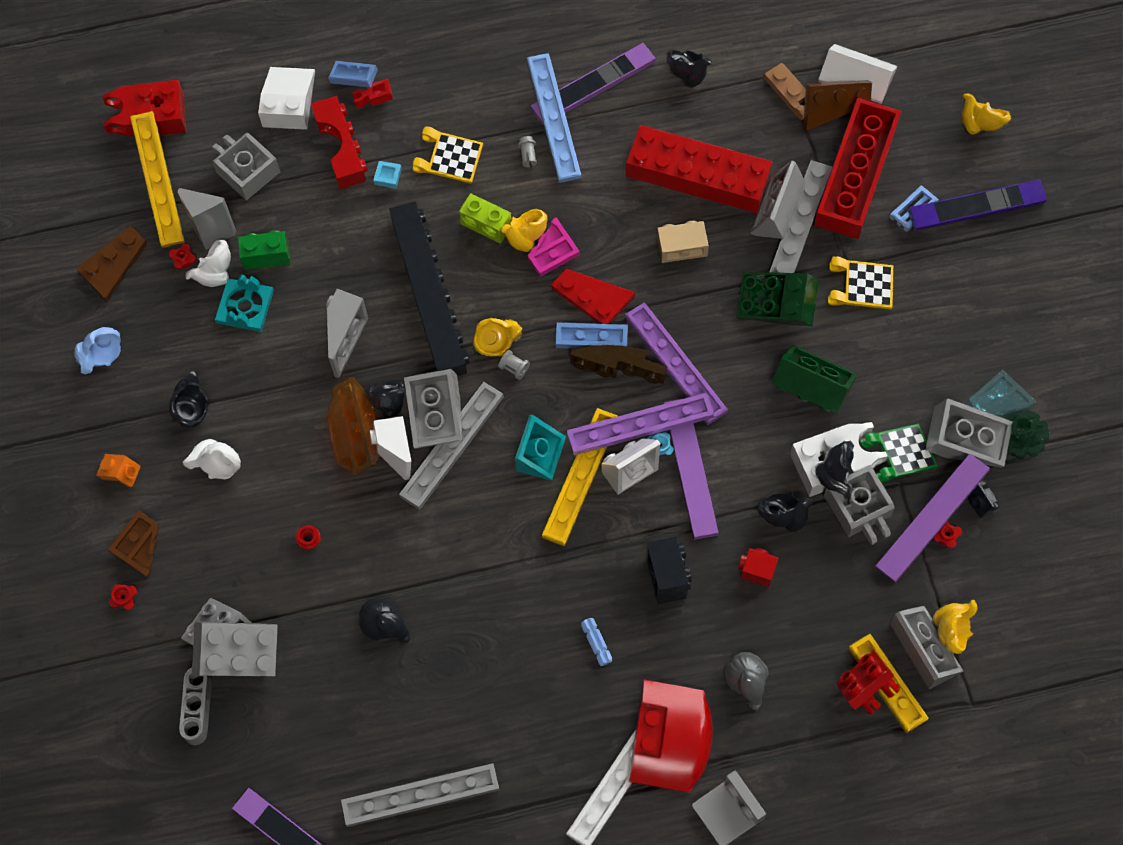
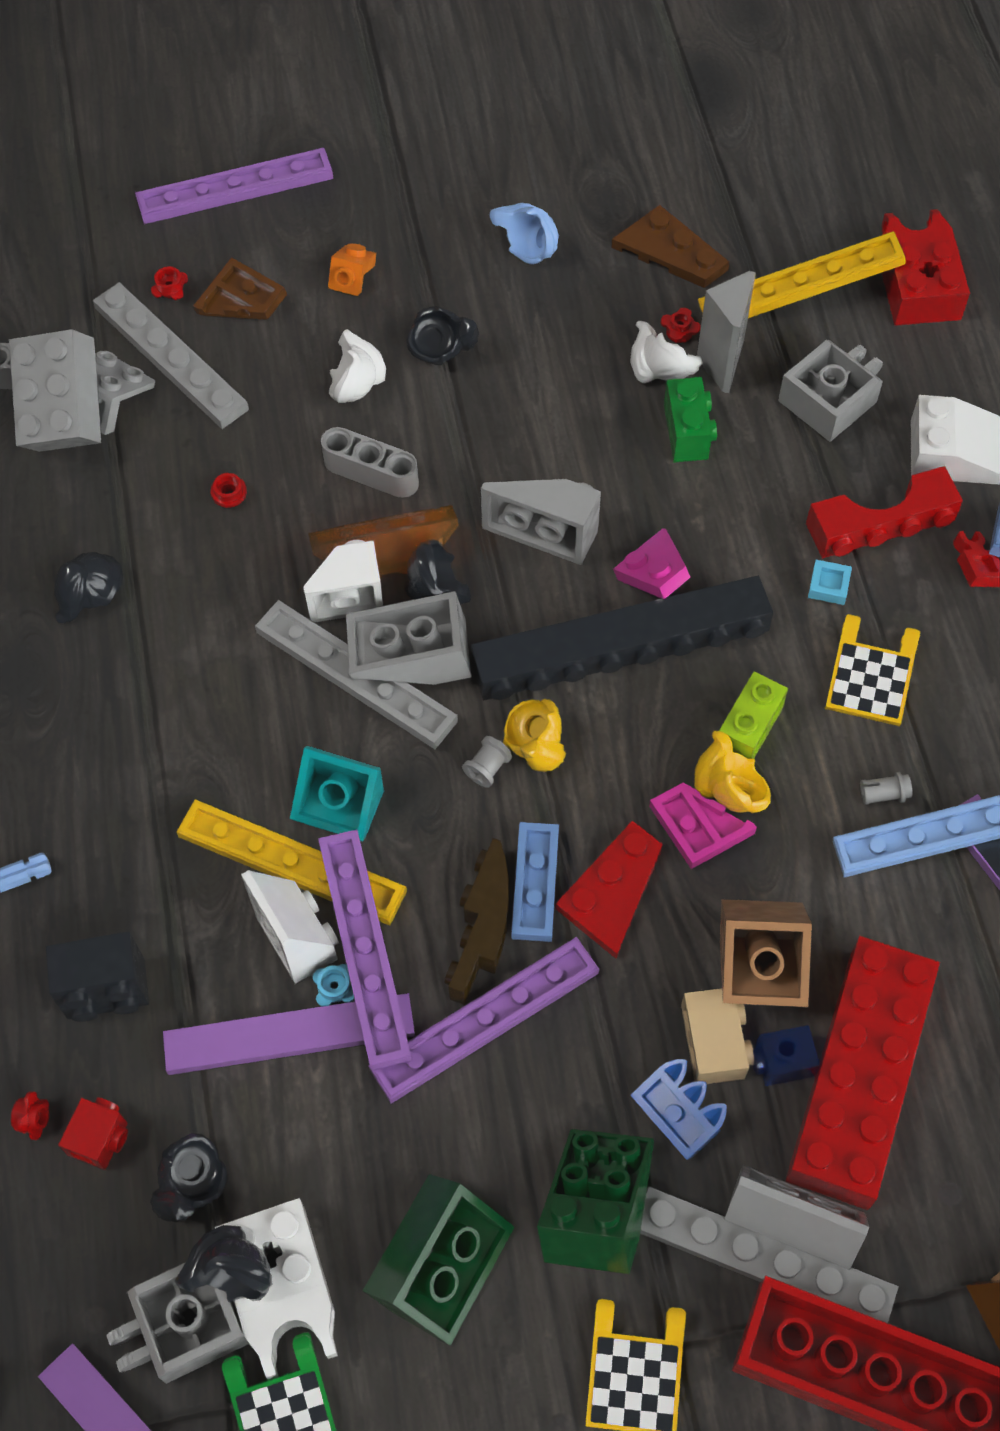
camera: 90 degrees right, 5 degrees down
teal piece [215,275,274,332] -> none
none -> red plate [11,1091,50,1140]
none -> light grey plate [93,282,249,429]
none -> medium lavender tile [135,148,333,224]
none -> light grey beam [321,427,419,498]
none -> dark pink wing [613,528,690,599]
none -> plate [630,1059,727,1160]
none -> medium nougat slope [720,899,812,1007]
none -> clear blue brick [753,1025,820,1086]

